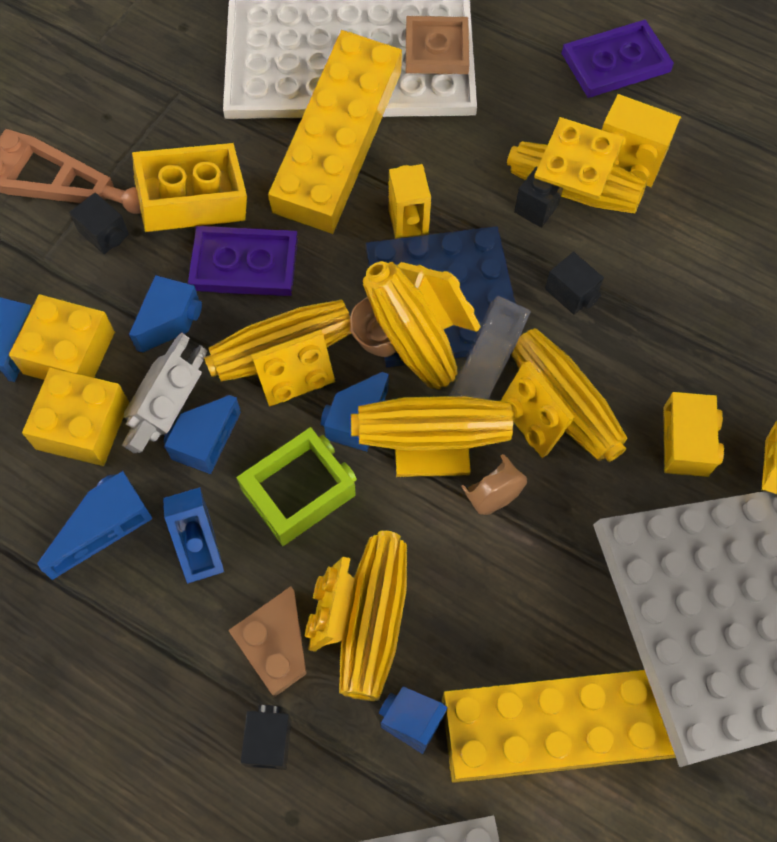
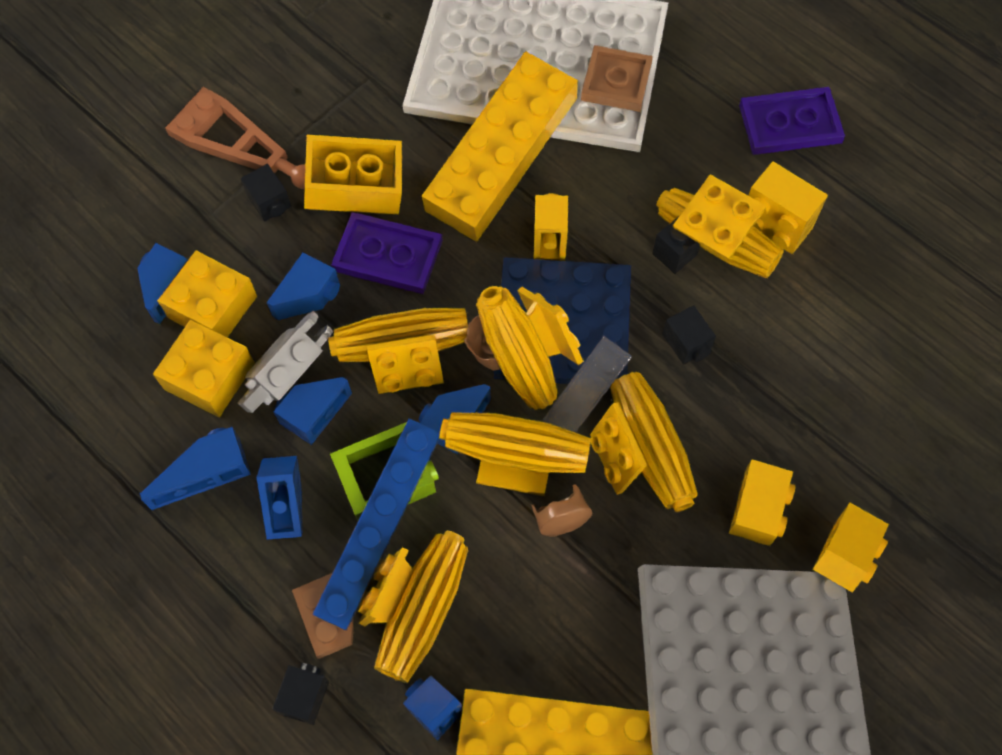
camera: 15 degrees right, 0 degrees up
none -> blue plate [312,419,440,631]

